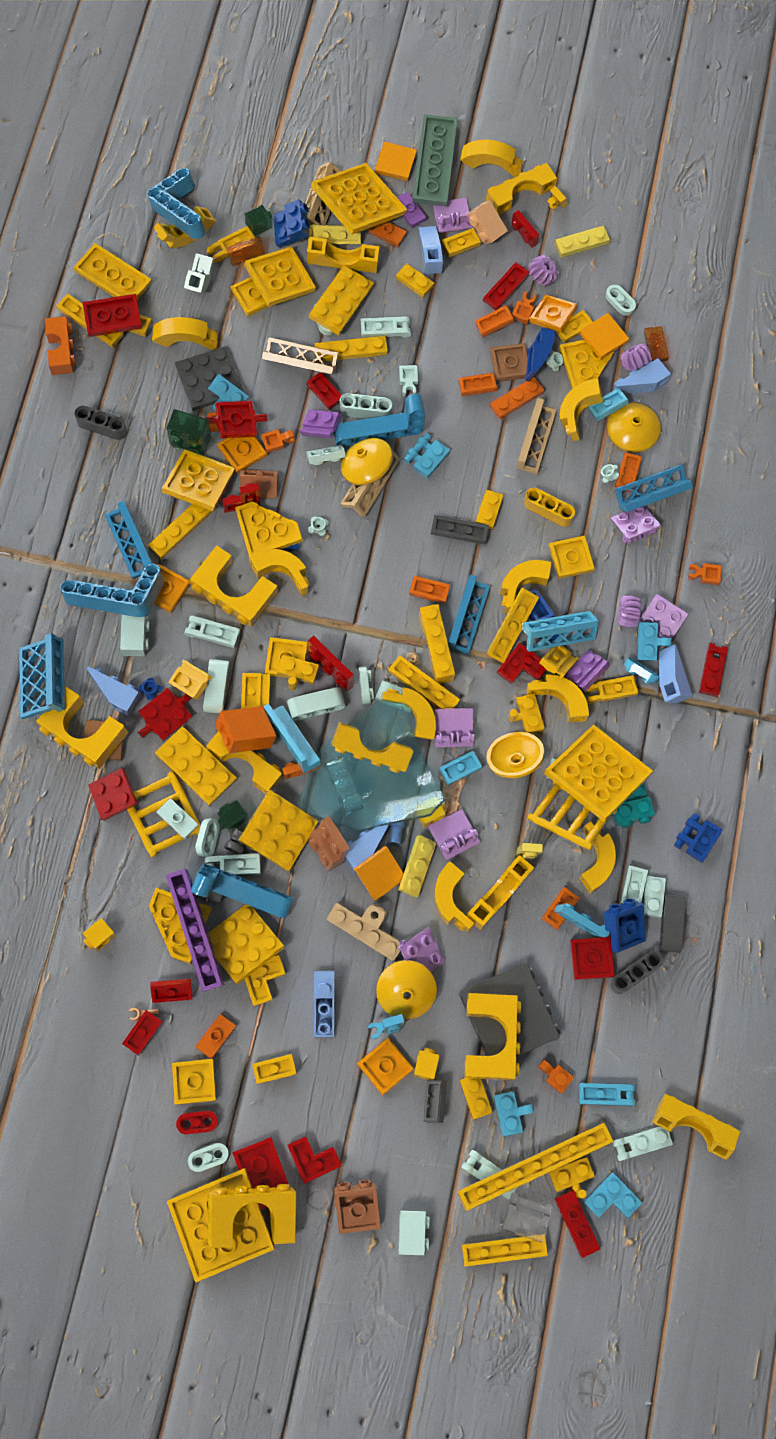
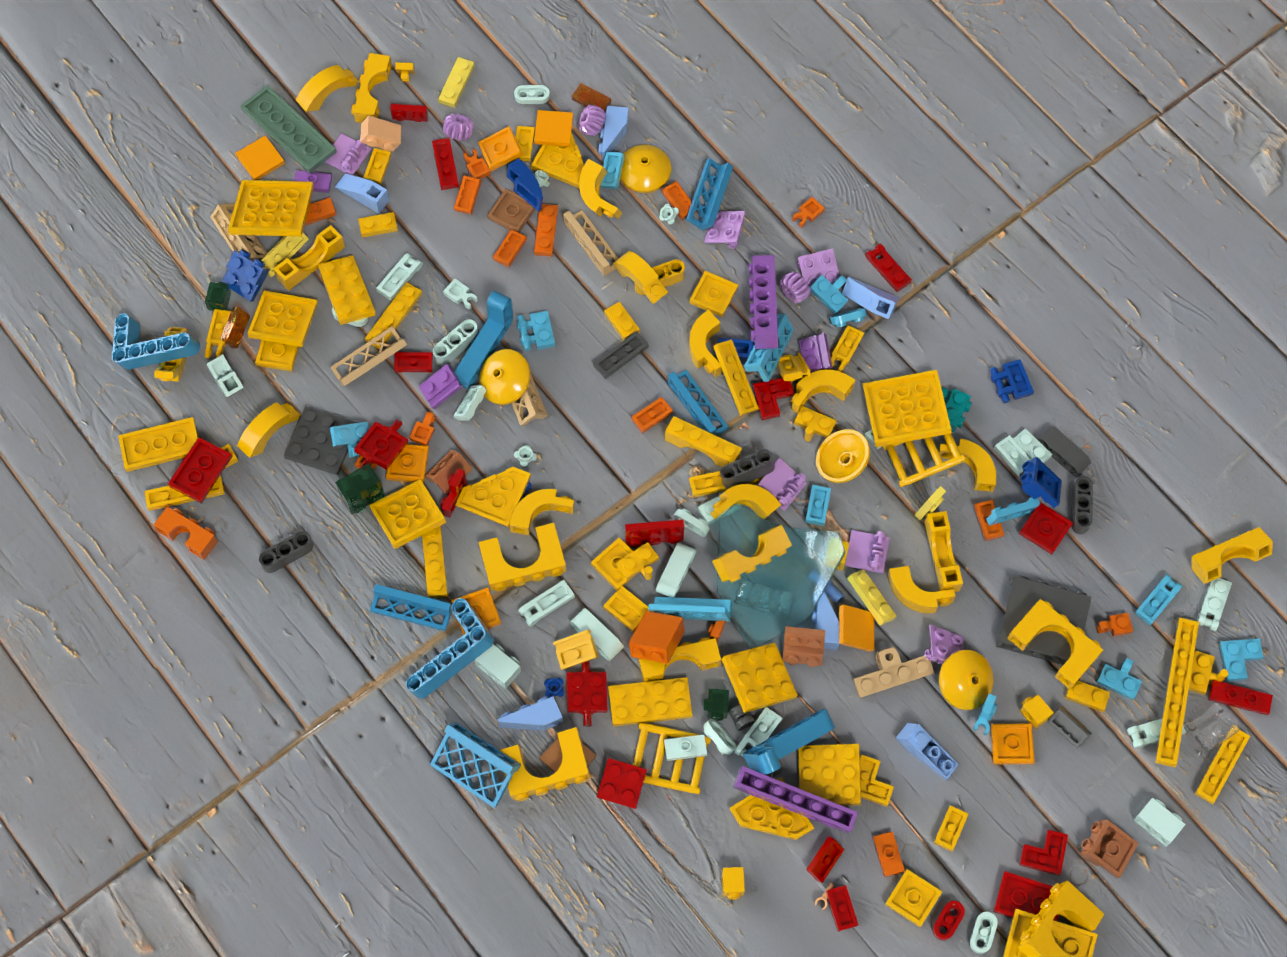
camera: 45 degrees left, 5 degrees down
none -> yellow arch [612,251,668,304]
none -> dark grey beam [720,449,775,489]
none -> medium lavender brick [749,255,778,349]

